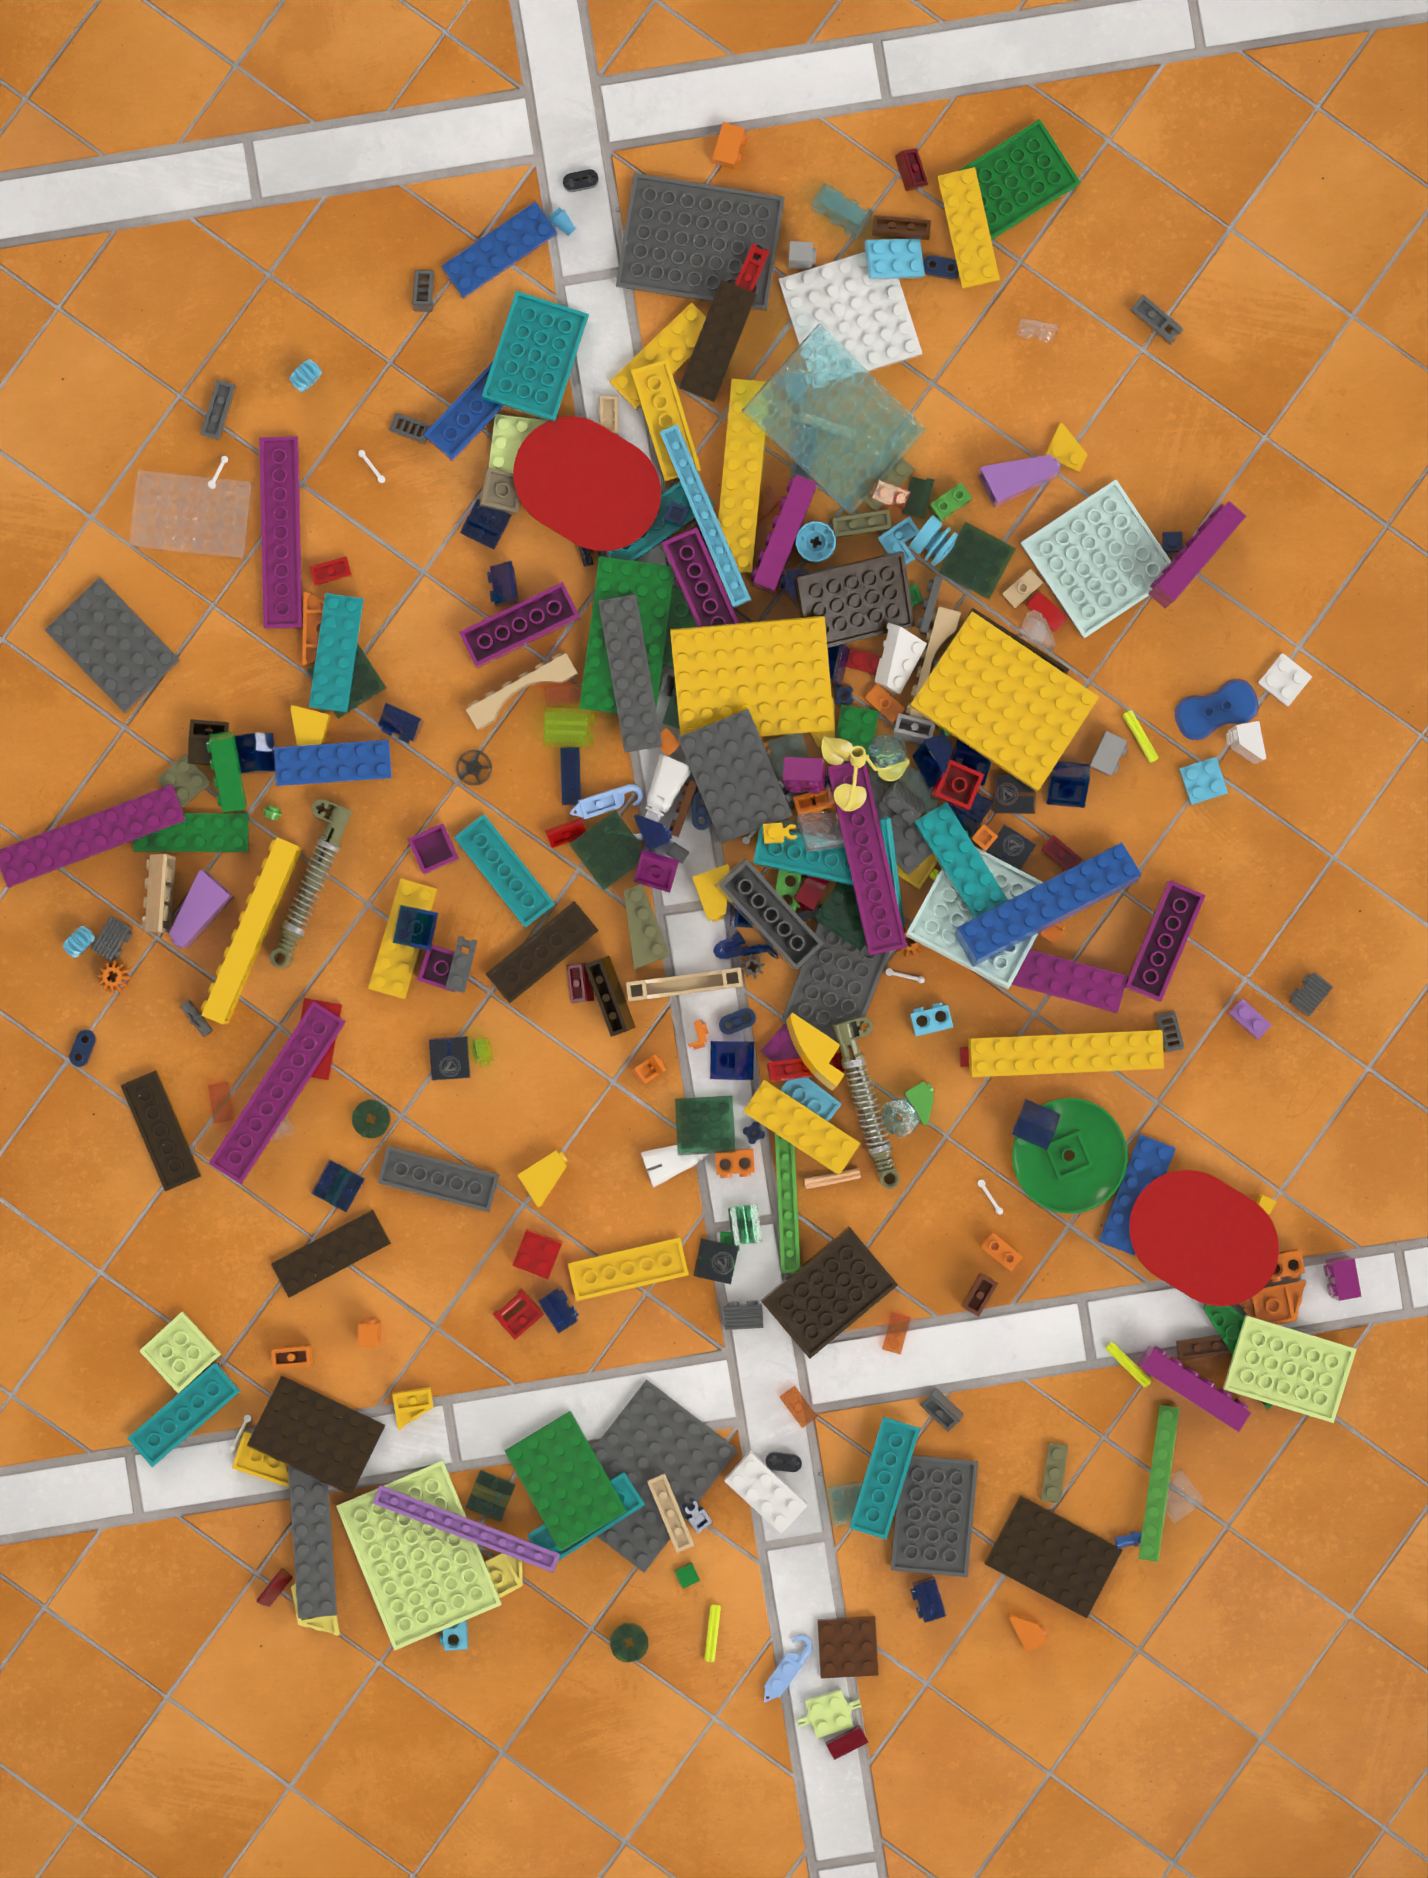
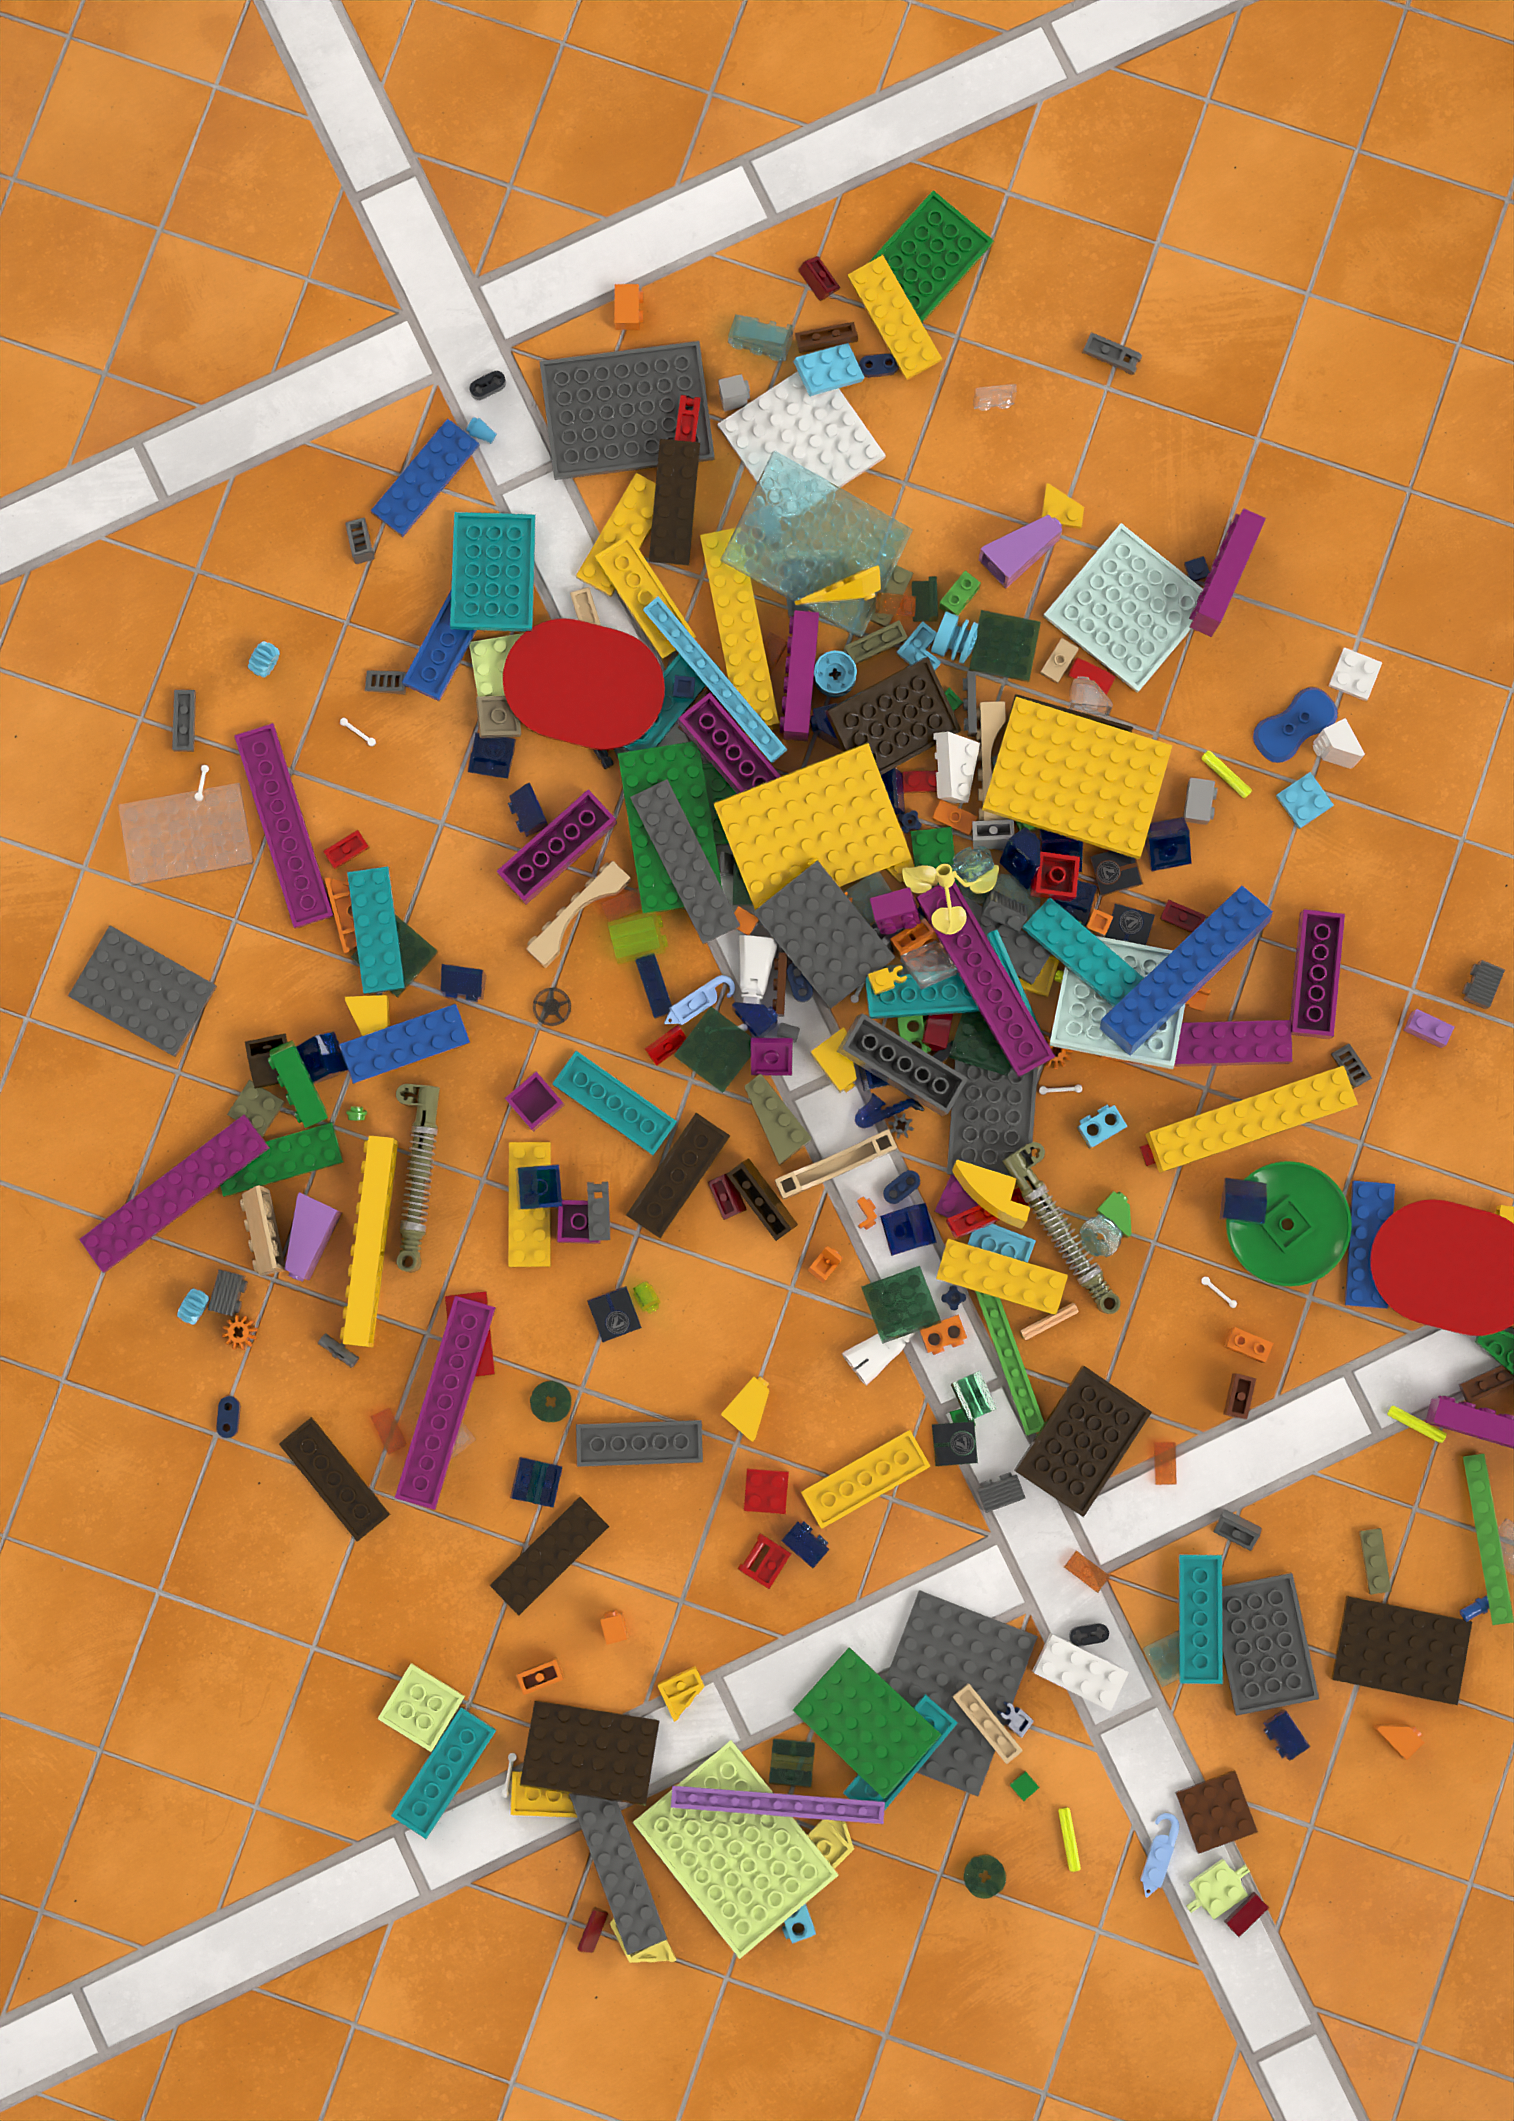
camera: 10 degrees left, 5 degrees down
none -> yellow wedge [794,565,881,605]

